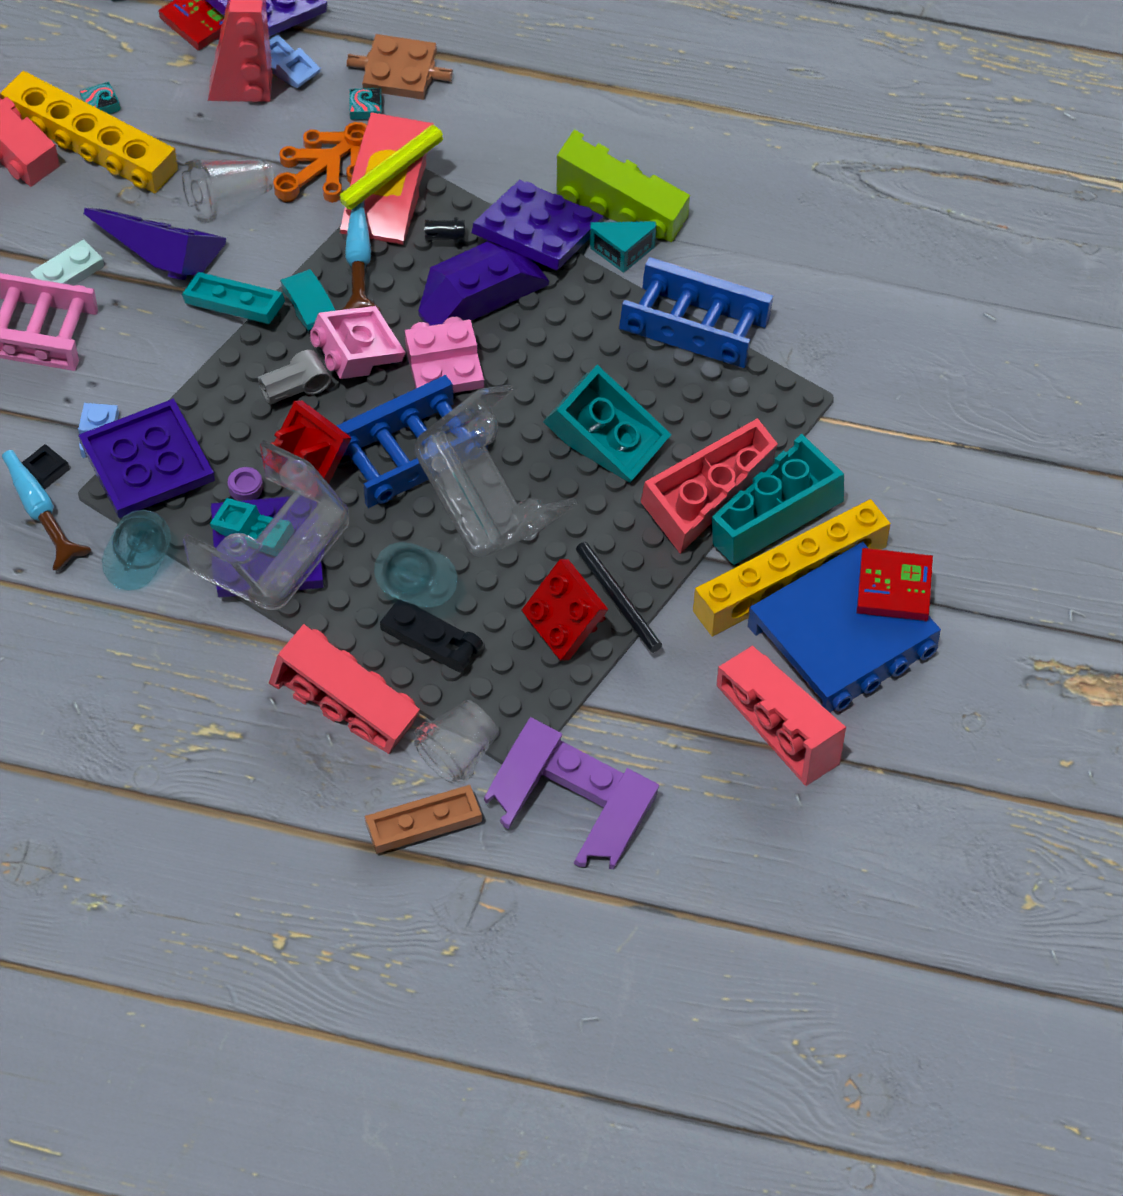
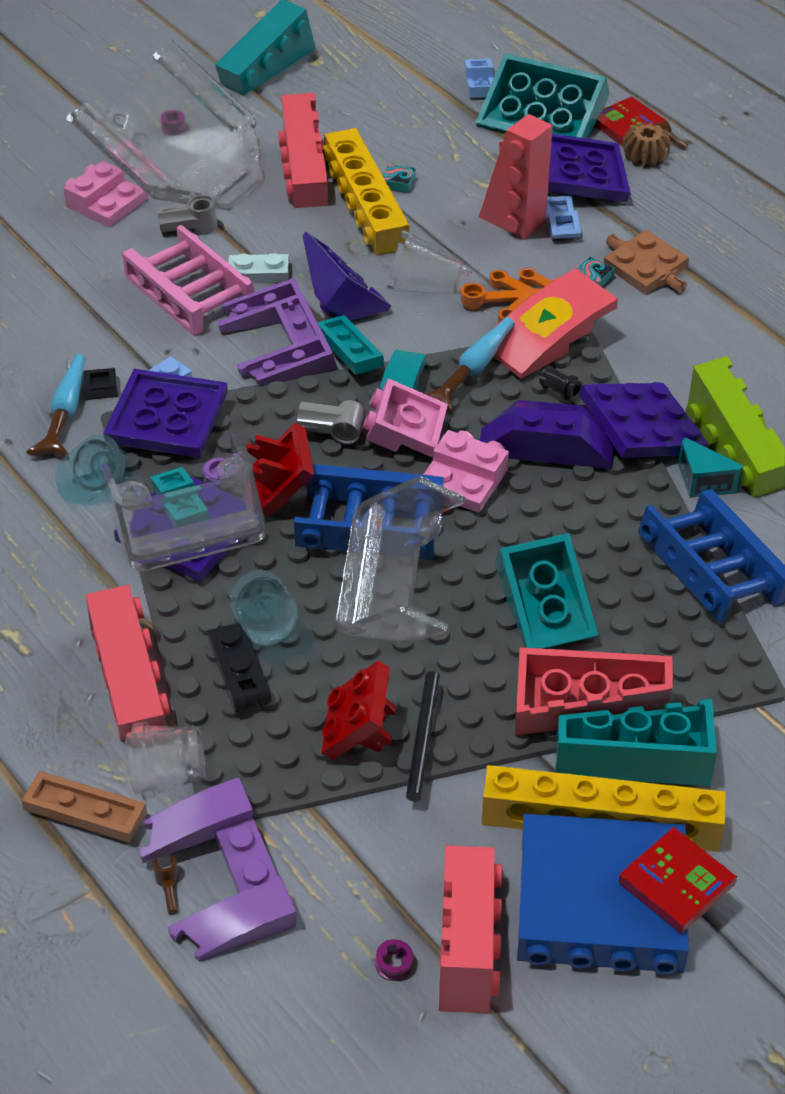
camera: 40 degrees right, 10 degrees down
neon yellow axle [340,125,443,210] -> none
none -> reddish brown hand [153,856,179,915]
none -> medium lavender wedge [218,278,337,386]
none -> magenta bush [375,939,414,981]

